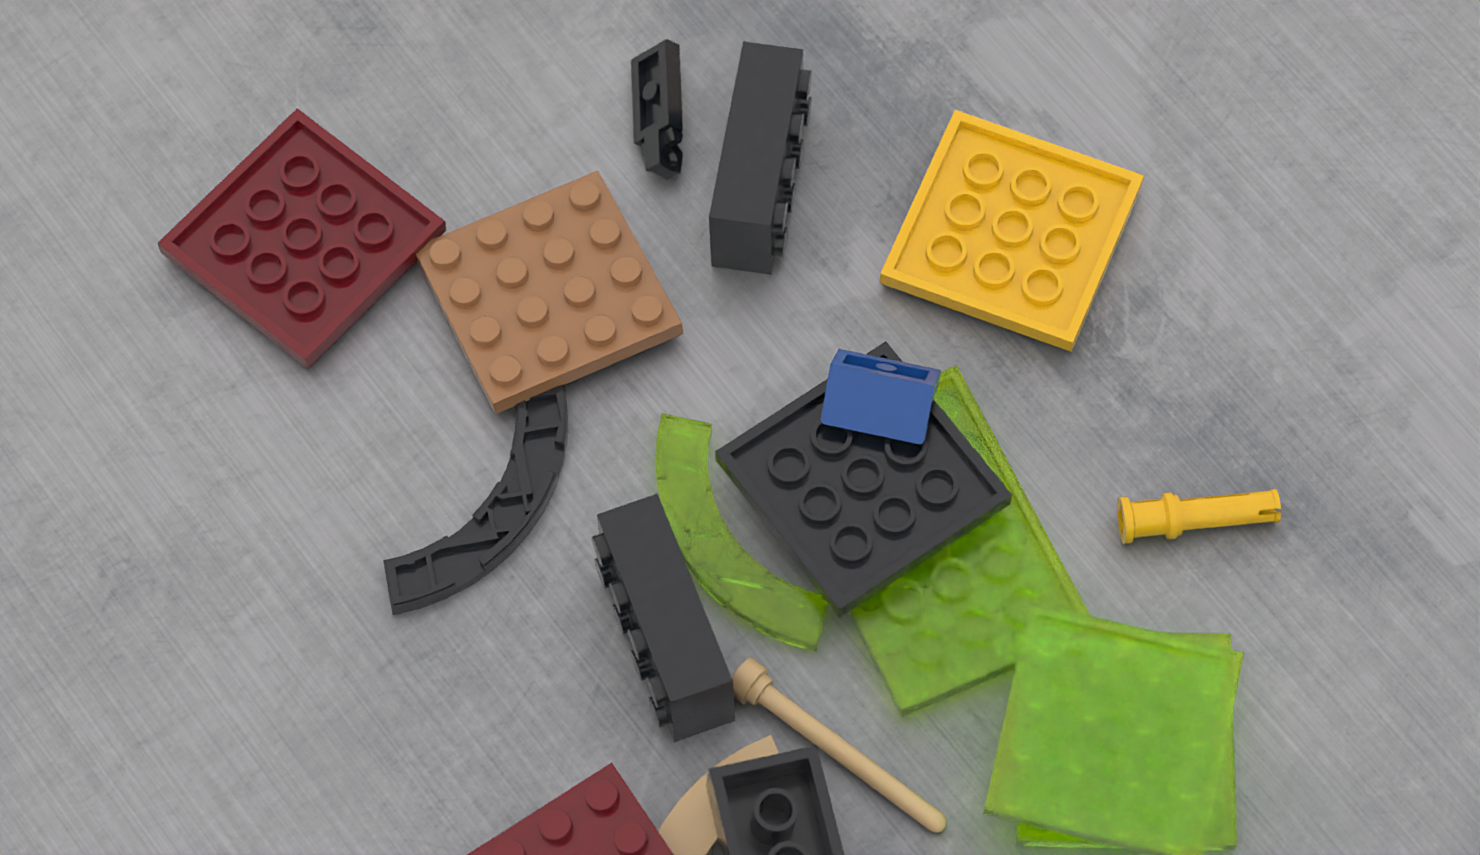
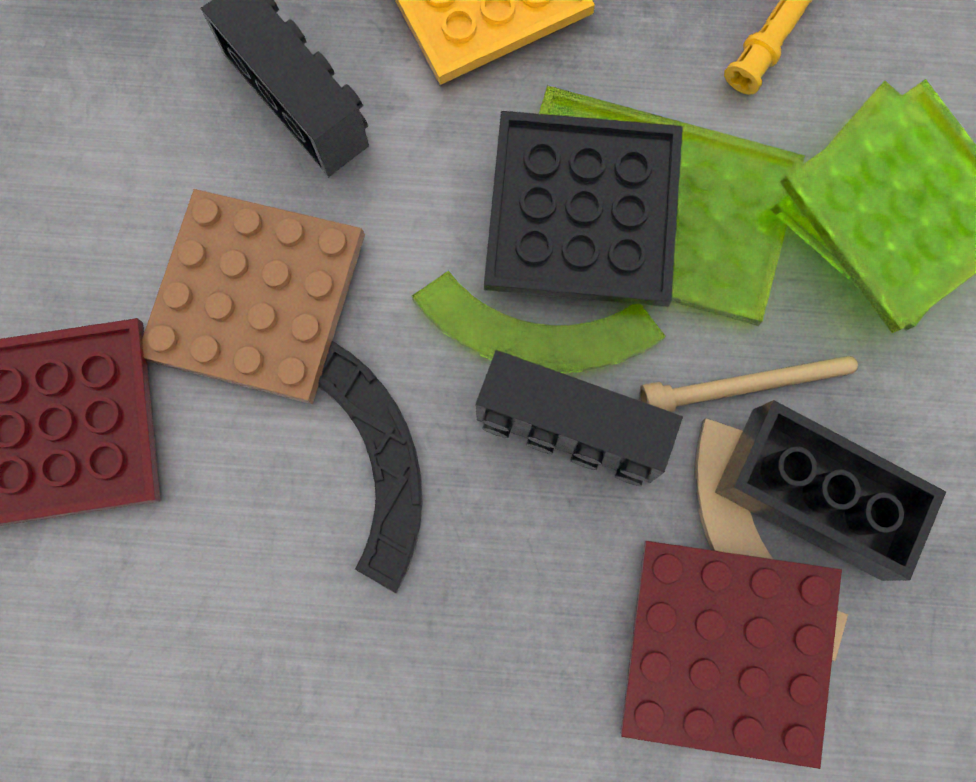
camera: 50 degrees left, 15 degrees up
black hinge [631,39,683,180] -> none
blue panel [821,349,941,444] -> none

